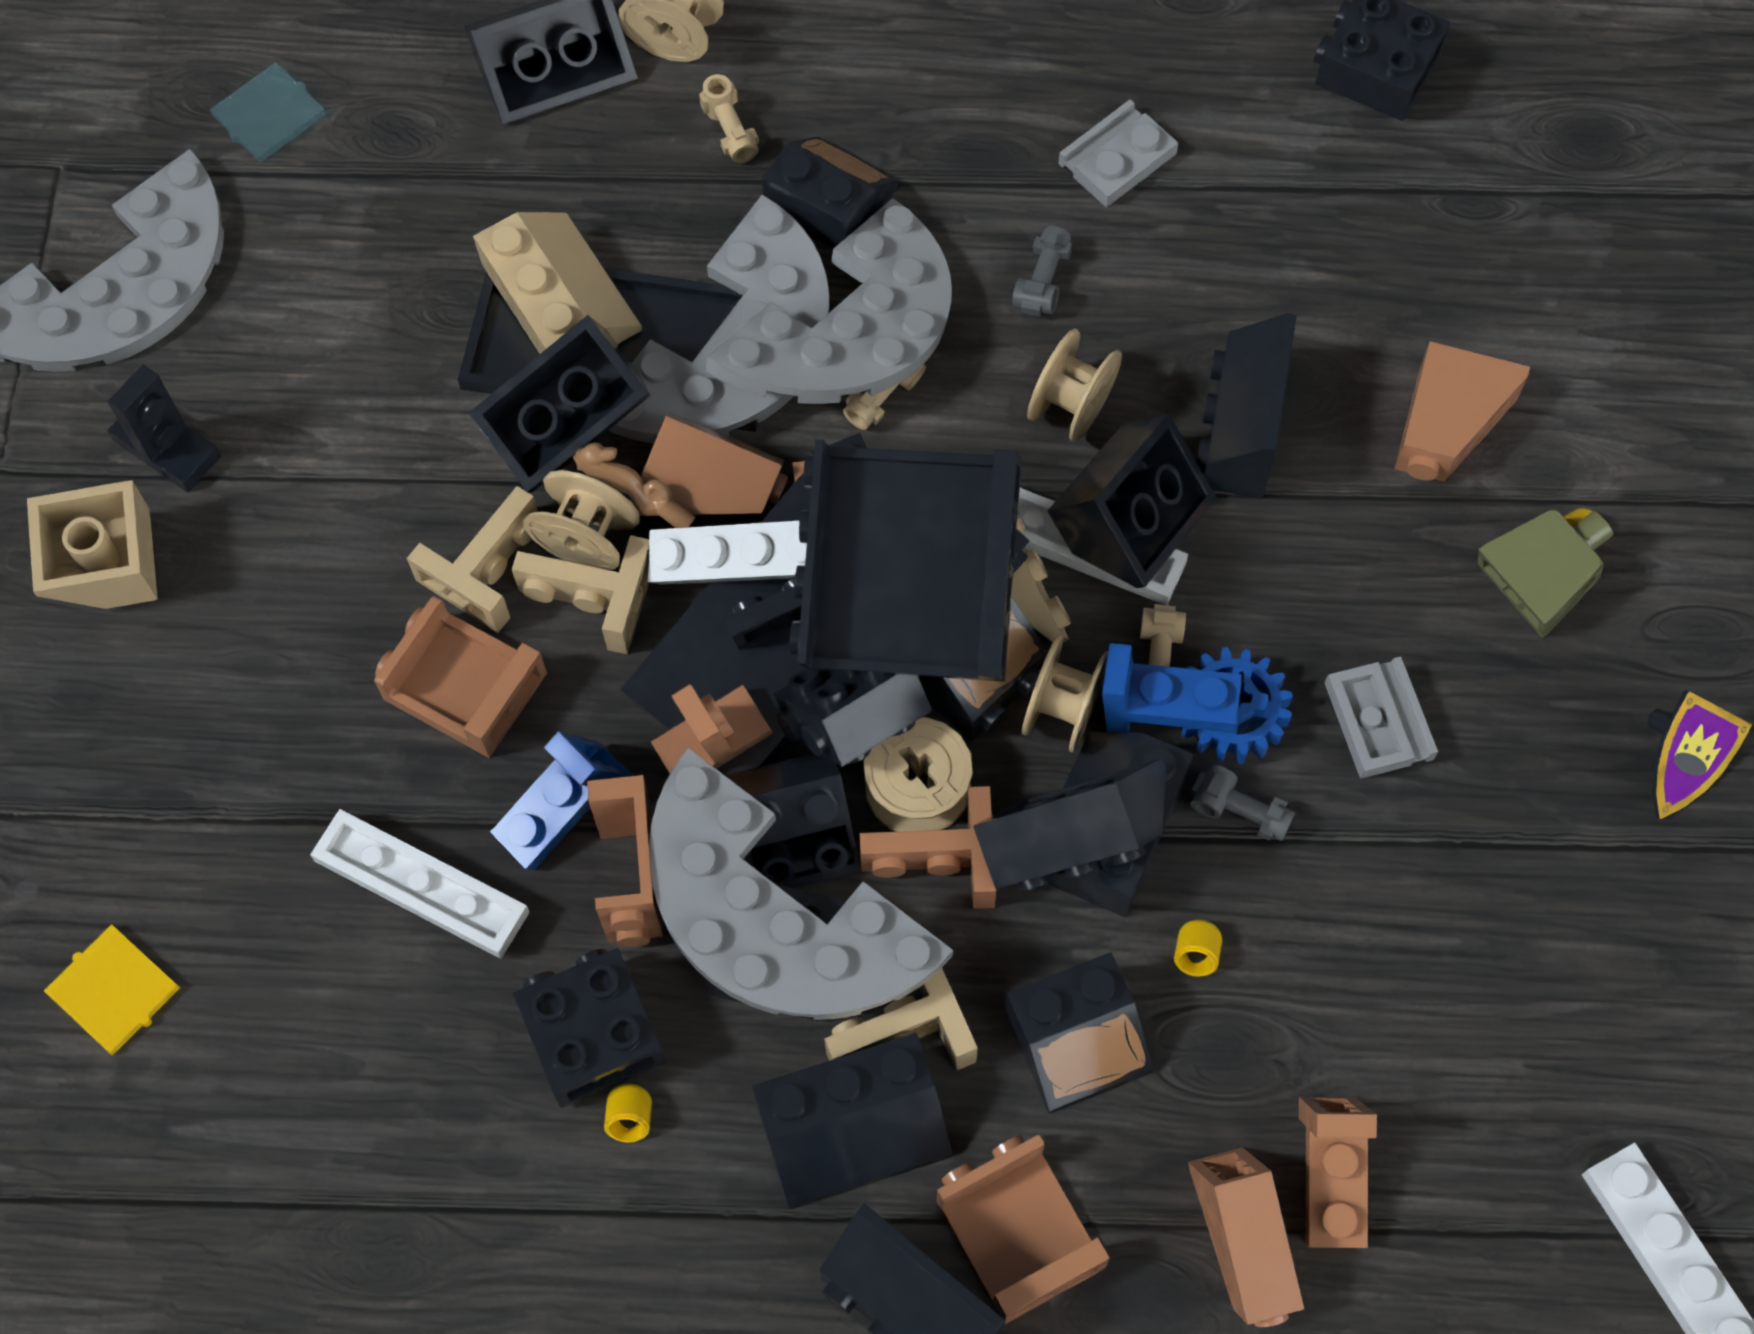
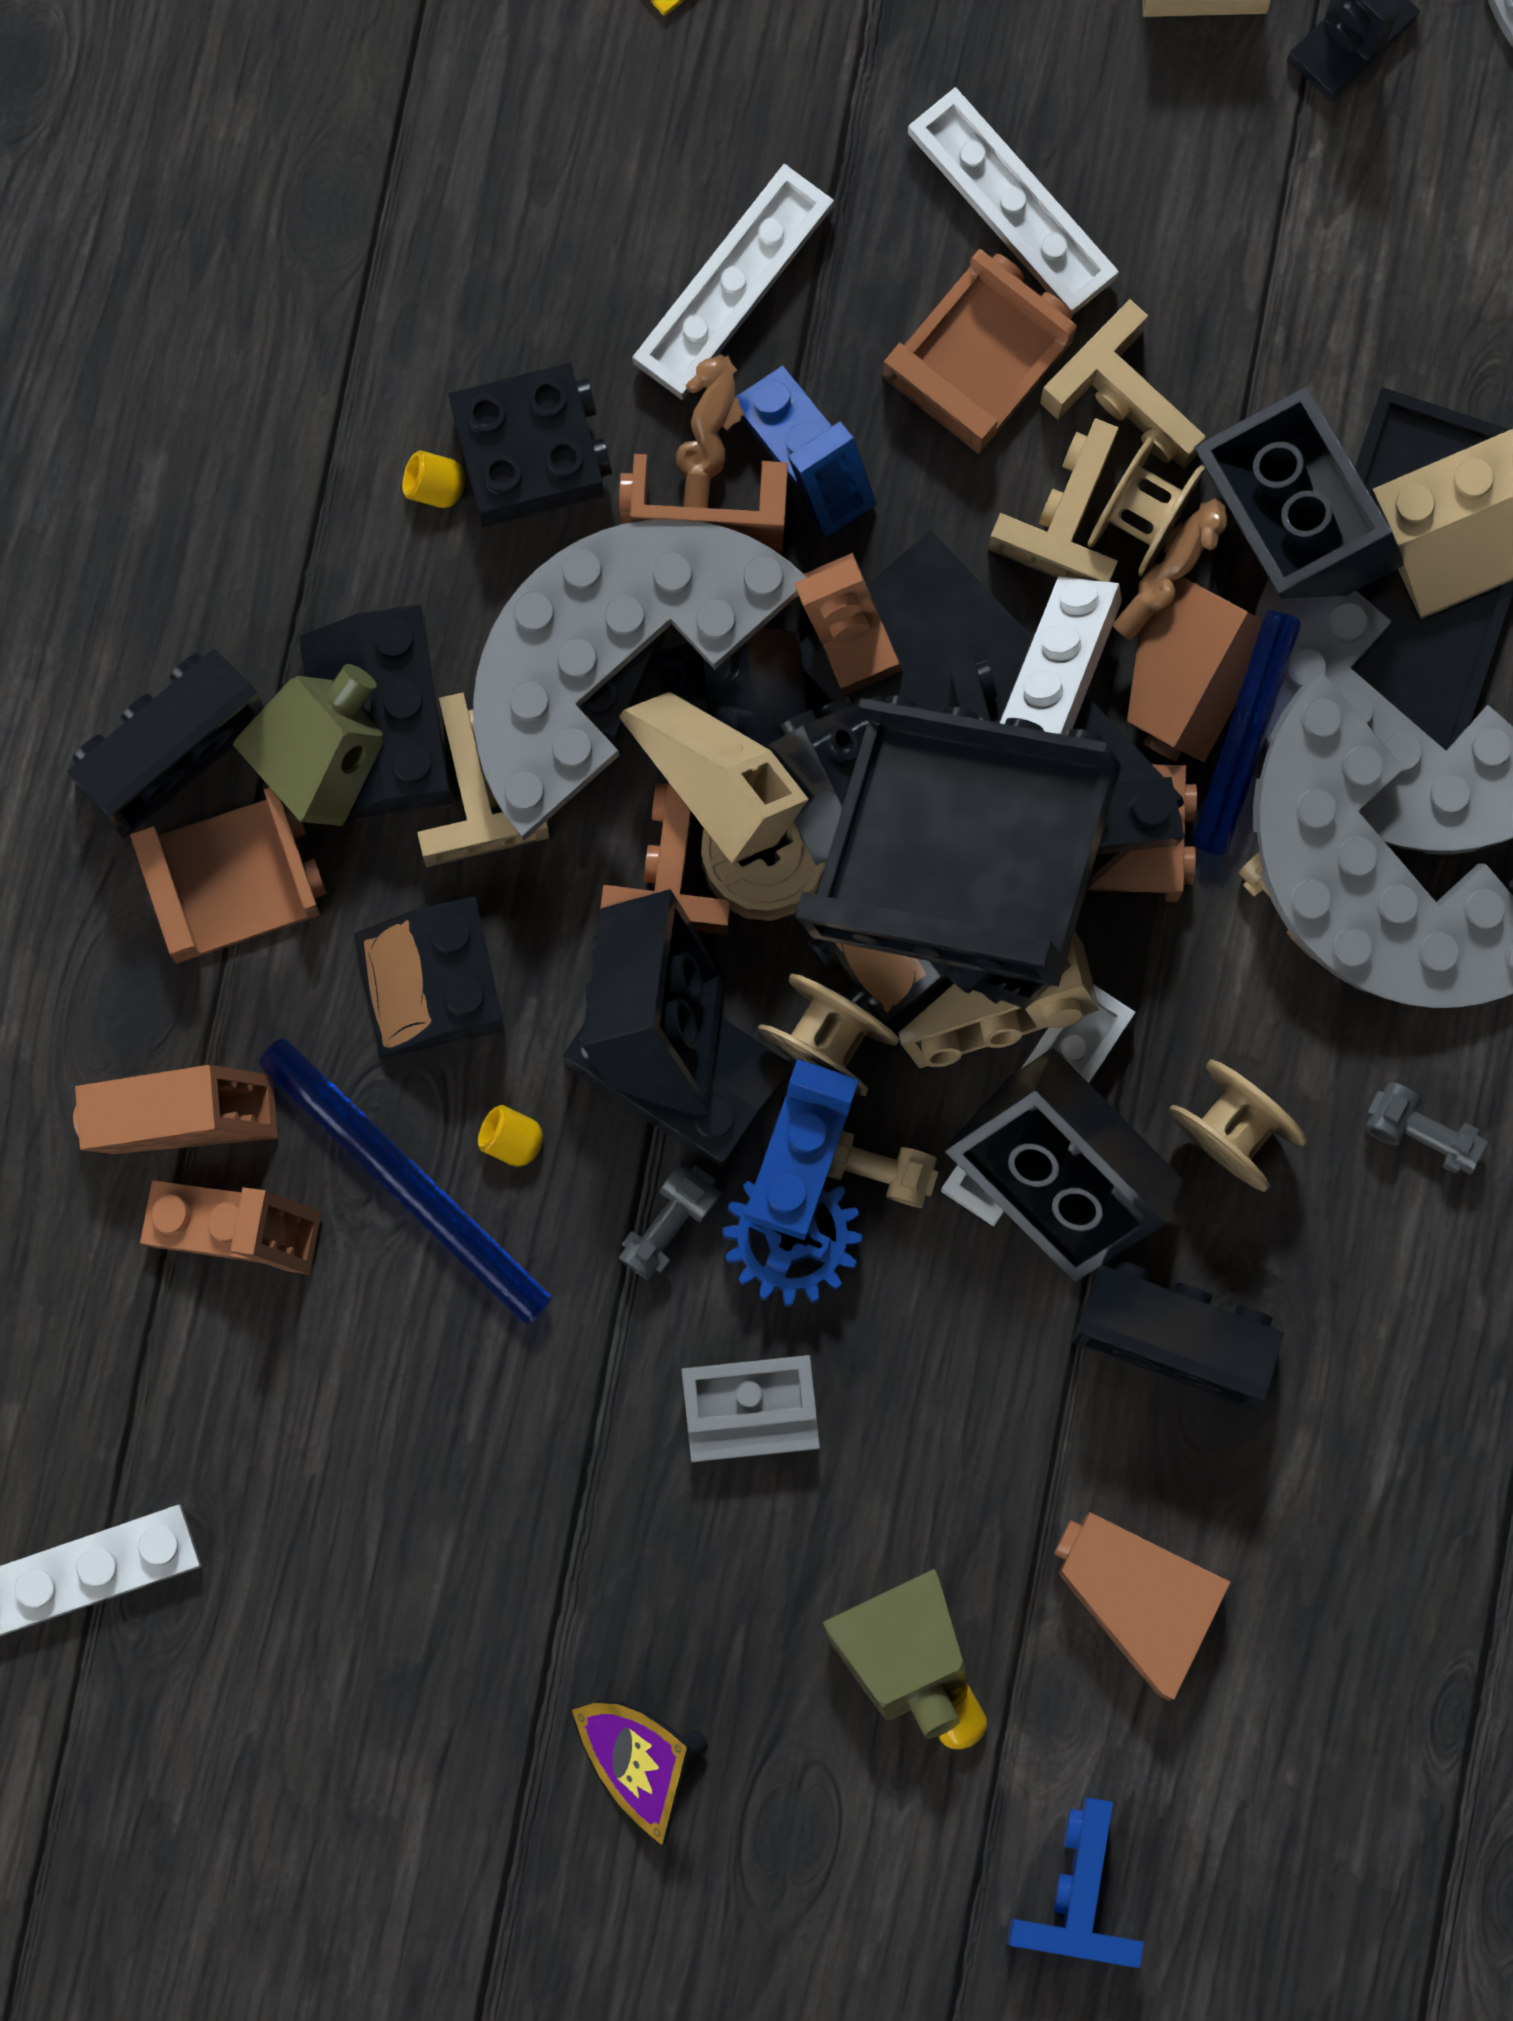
camera: 95 degrees right, 15 degrees up
none -> olive torso [233,664,383,826]
none -> clear blue axle [259,1038,551,1323]
none -> tan slope [619,692,809,863]
none -> medium nougat animal [676,354,745,508]
none -> white plate [907,87,1119,315]
none -> blue bracket [1006,1797,1144,1968]
none -> clear blue axle [1193,610,1301,855]

